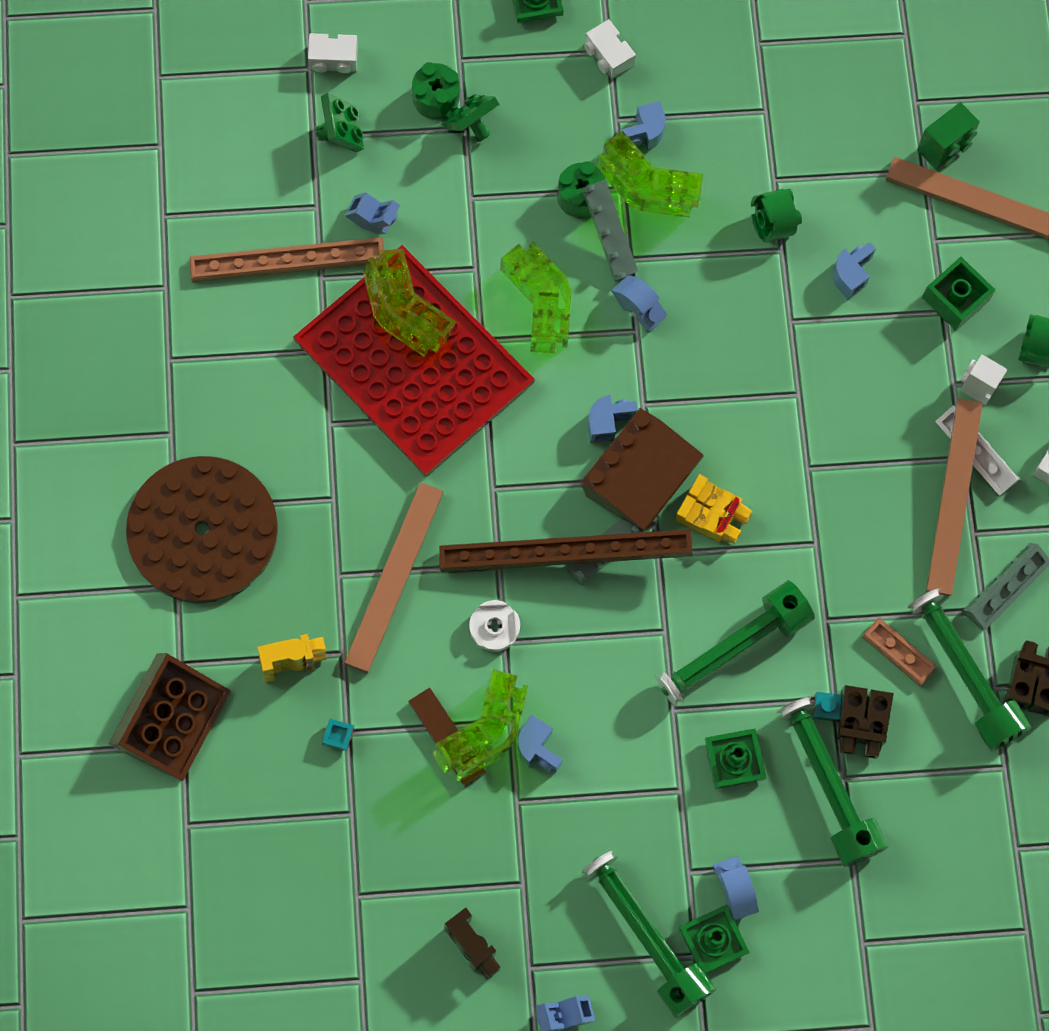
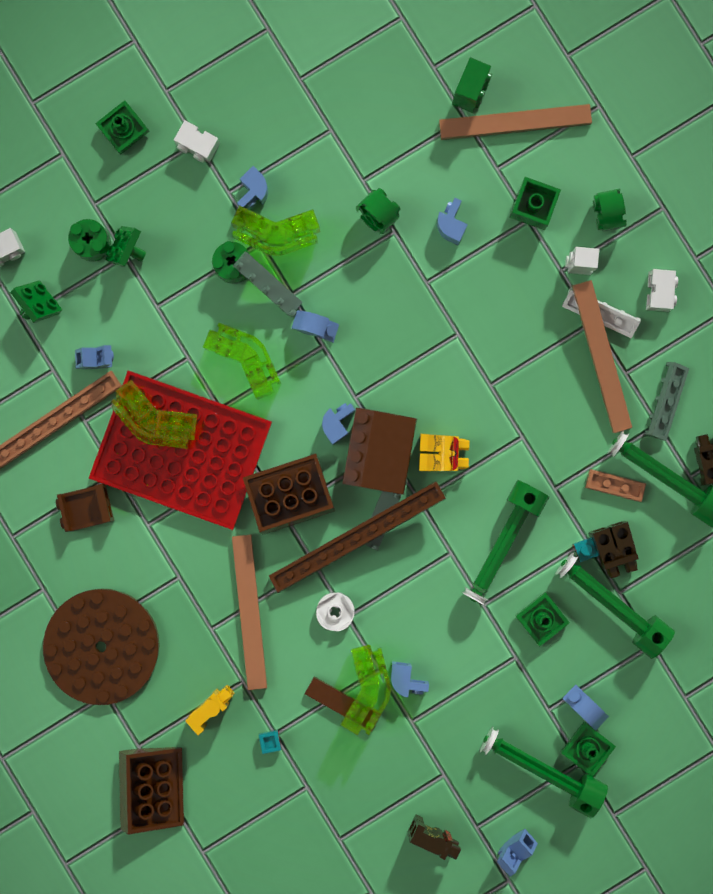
camera: 20 degrees left, 15 degrees up
none -> reddish brown panel [56,484,114,532]
none -> reddish brown slope [243,454,335,535]

